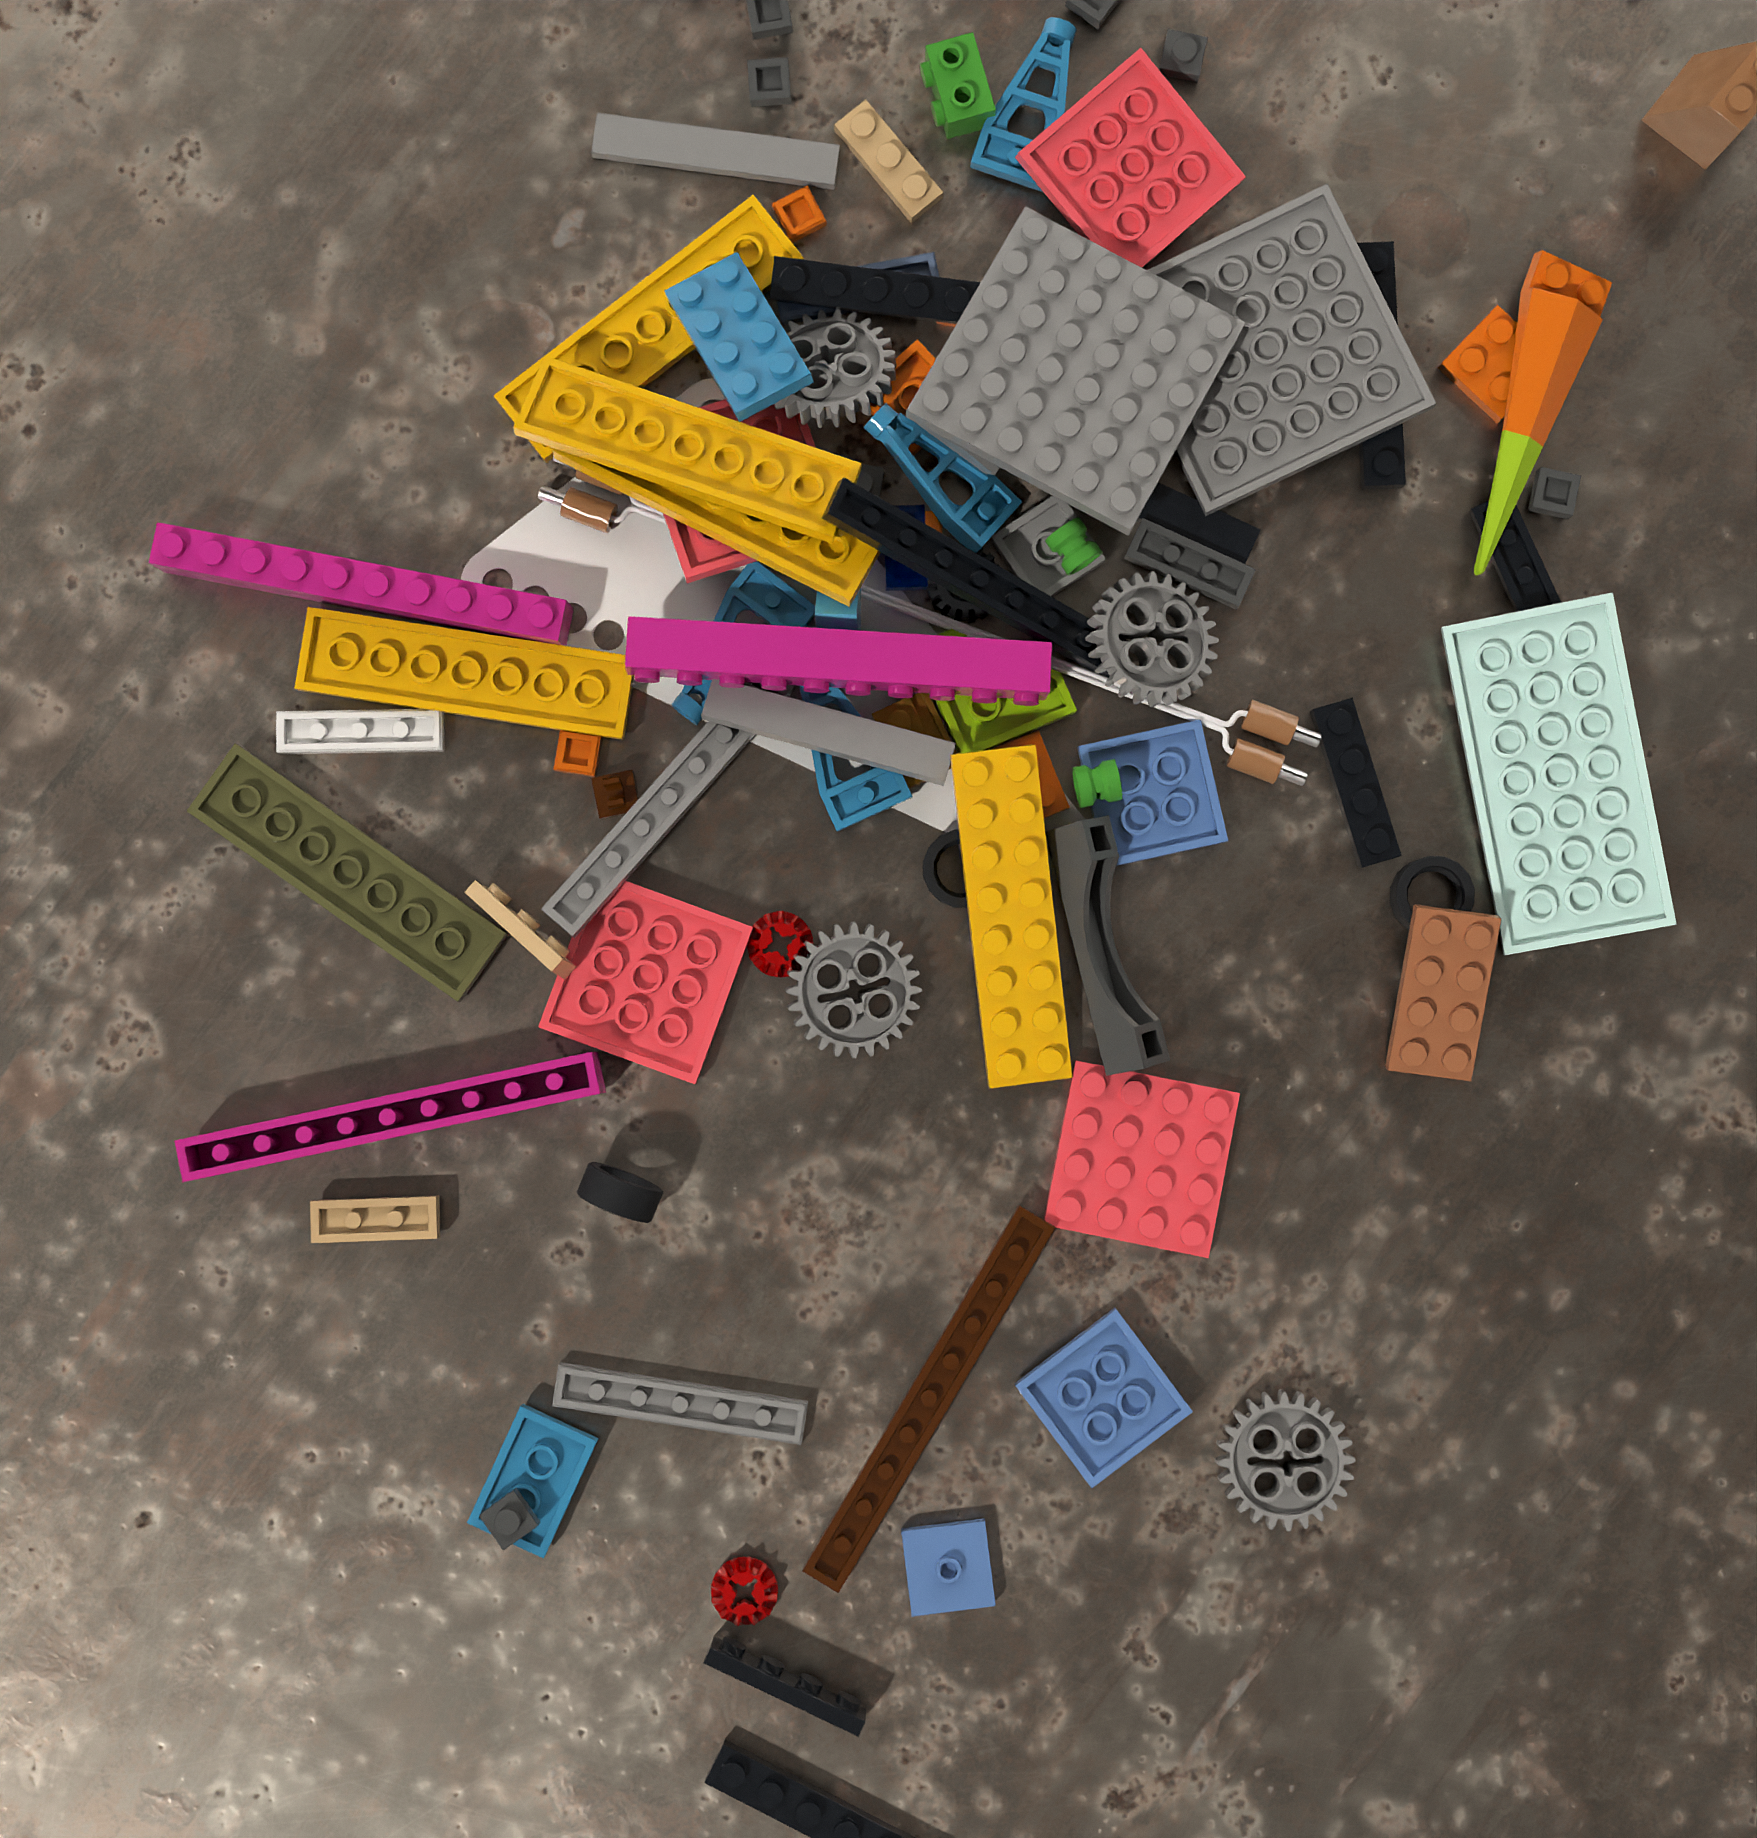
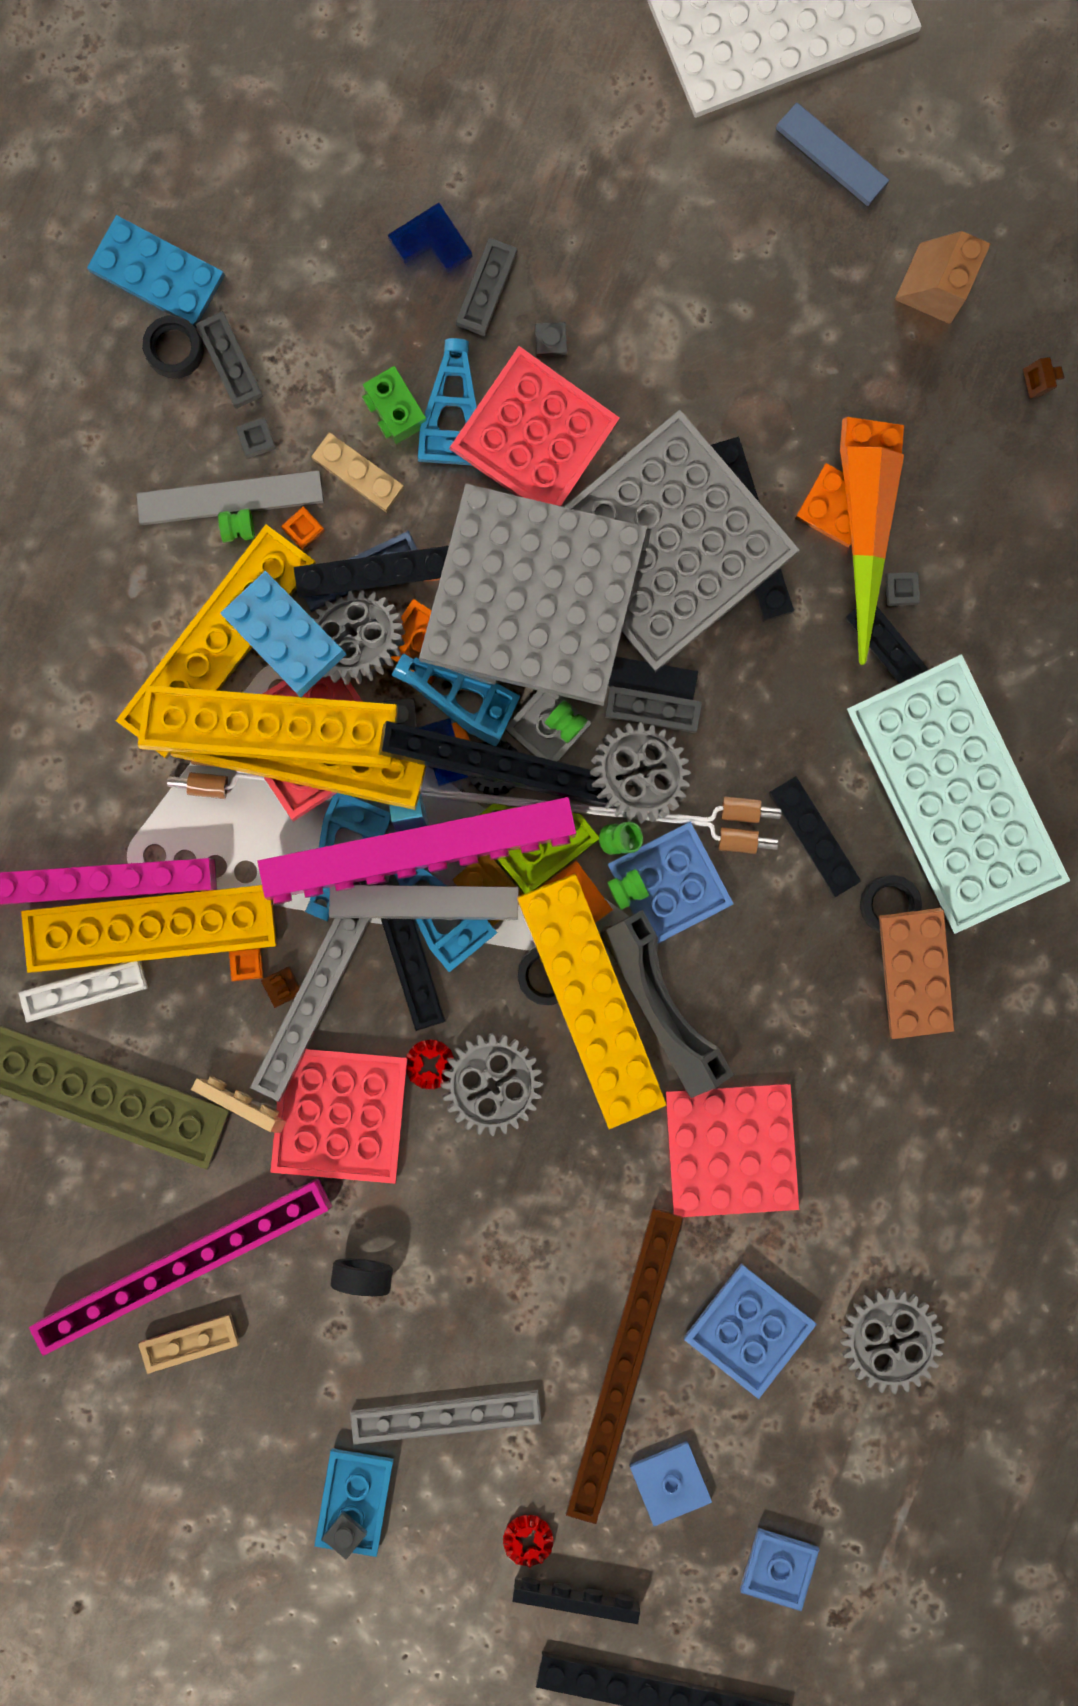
camera: 20 degrees left, 0 degrees up
none -> bright green wheel [218,508,255,543]
none -> black tile [381,918,446,1031]
none -> bright green wheel [599,822,643,855]
none -> medium blue plate [740,1528,819,1611]

